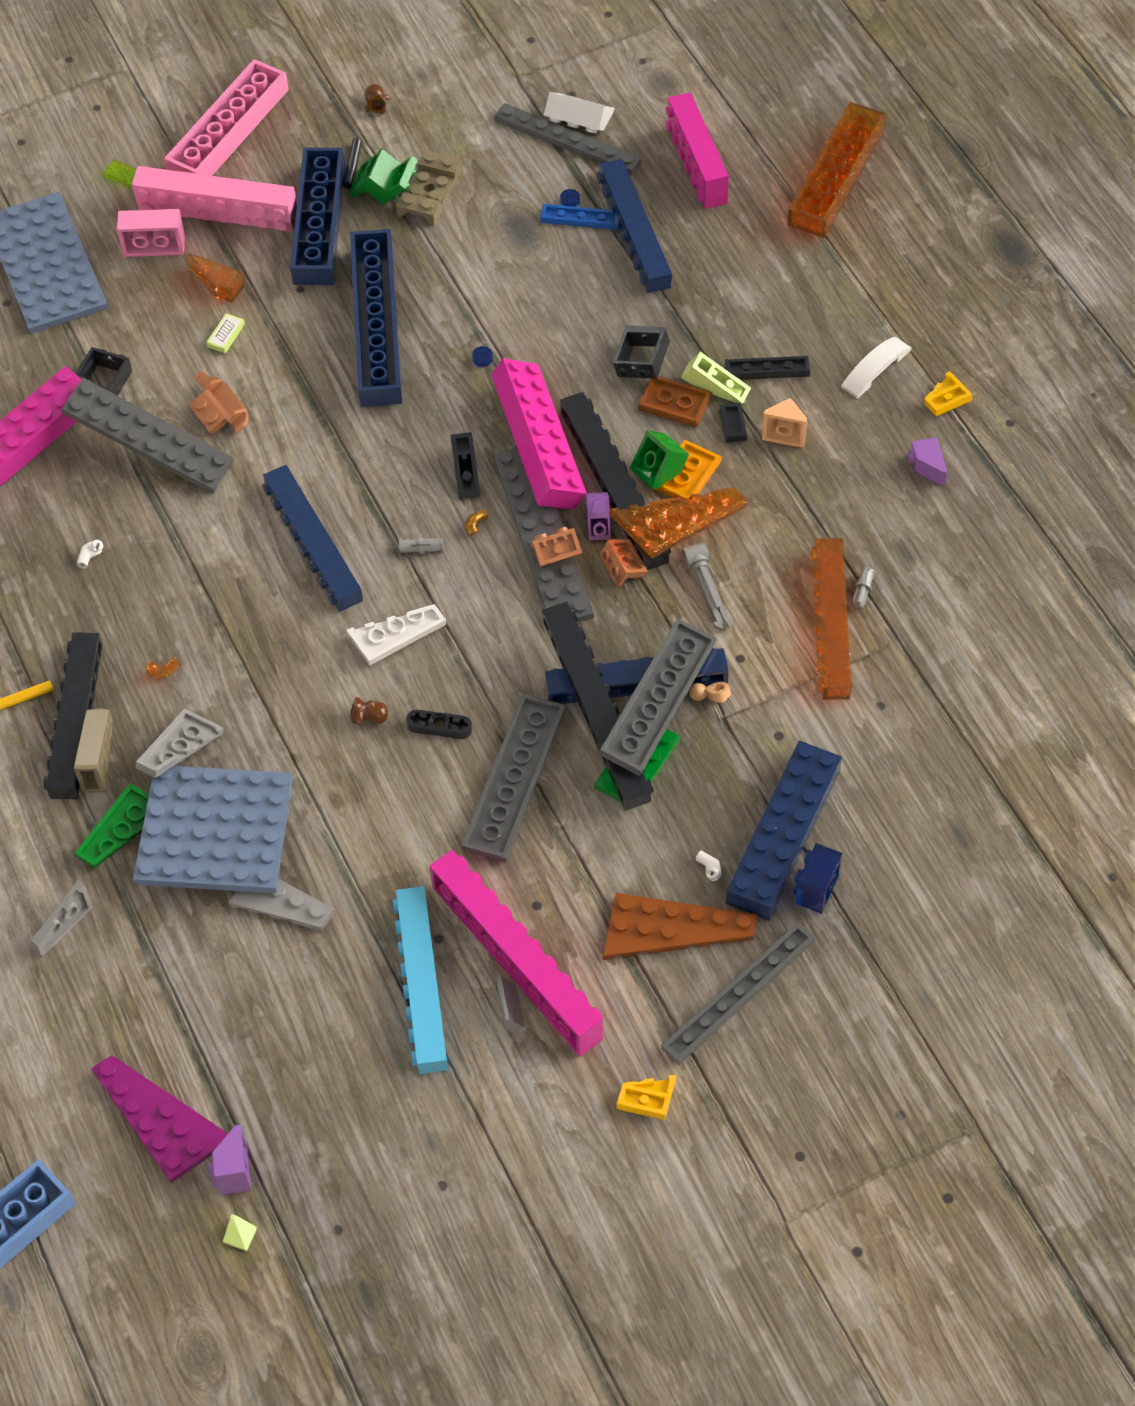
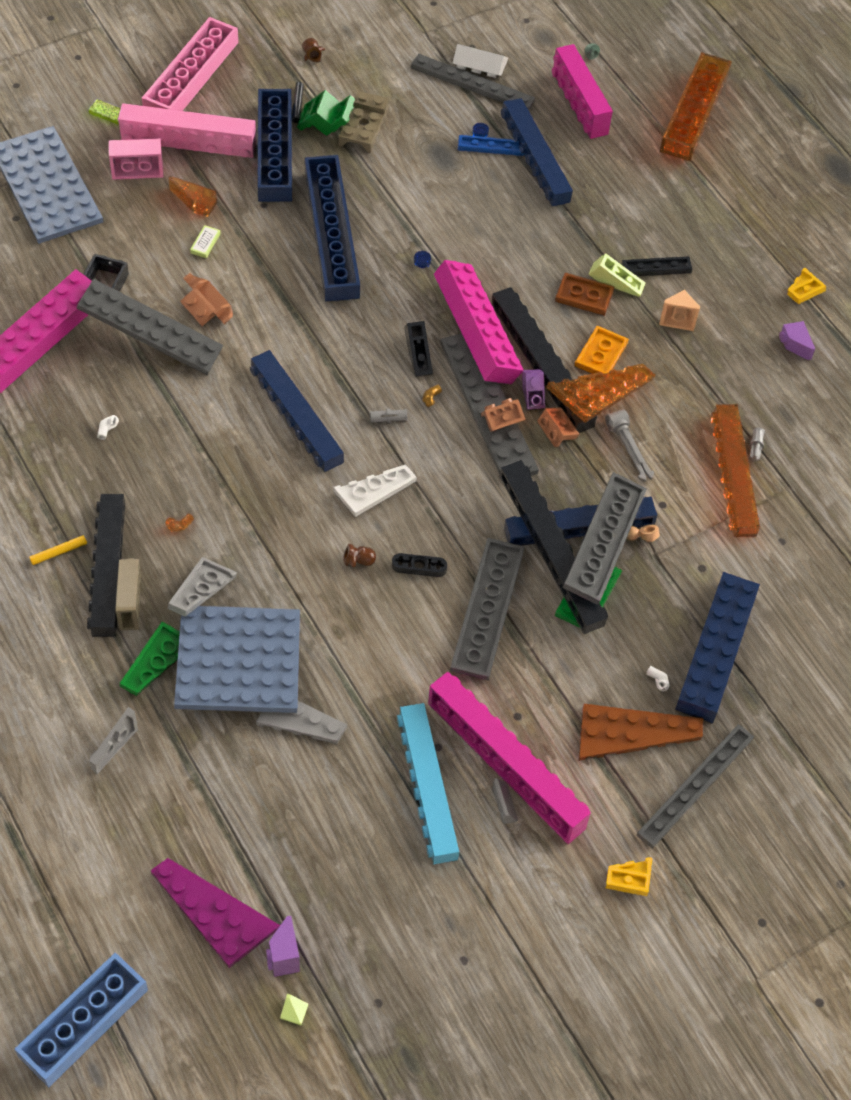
camera: 10 degrees left, 0 degrees up
black window [613,325,670,379] -> none
green slope [629,430,689,489] -> none
black tile [719,403,747,443] -> none
clear blue brick [793,843,843,914] -> none
white slope [841,337,911,399] -> none
none -> sand green plate [584,43,600,60]

